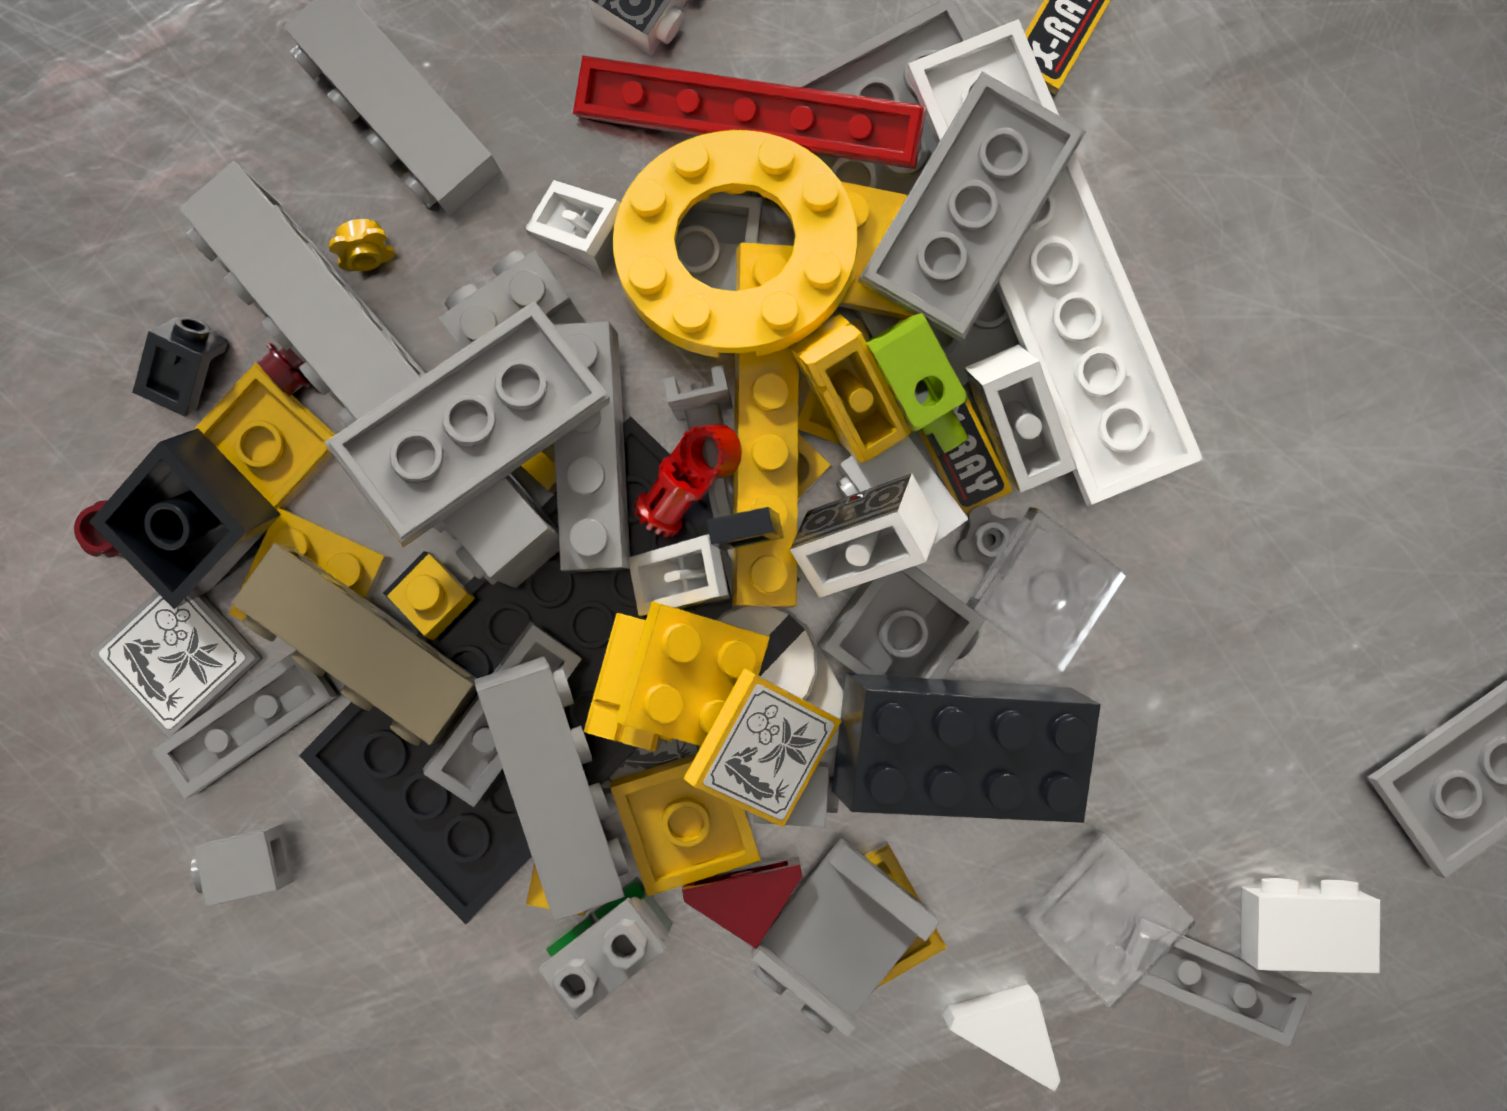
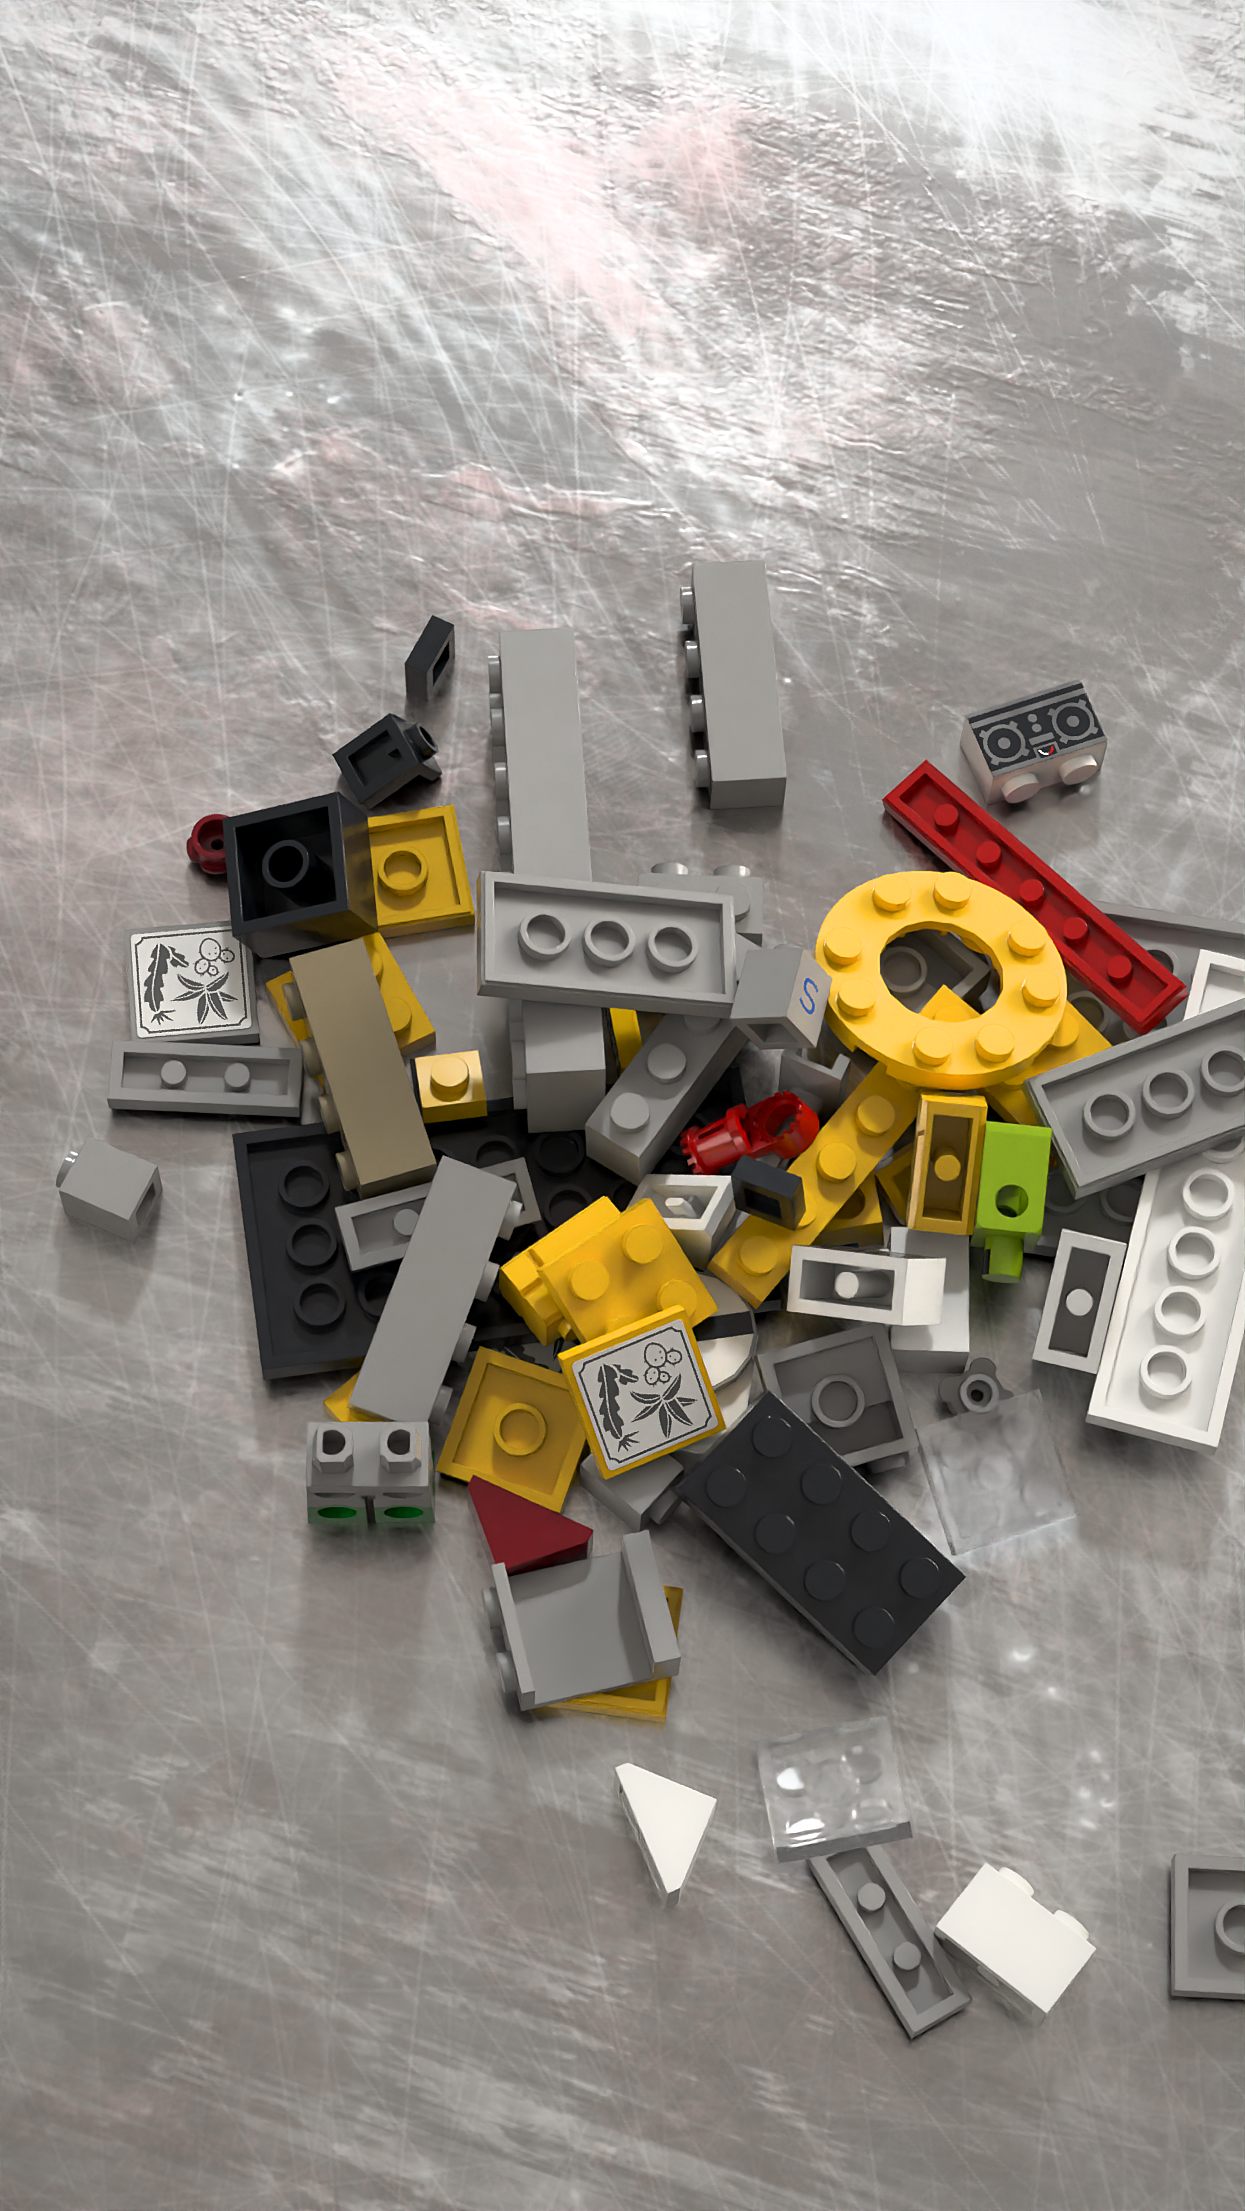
camera: 30 degrees right, 20 degrees down
dark red plate [257,343,310,396] -> none
yellow plate [328,219,395,271] -> none
white slope [525,180,621,276] -> none
tile [916,386,1013,515] -> none
none -> black tile [405,615,455,702]
none -> light grey brick [730,944,833,1050]

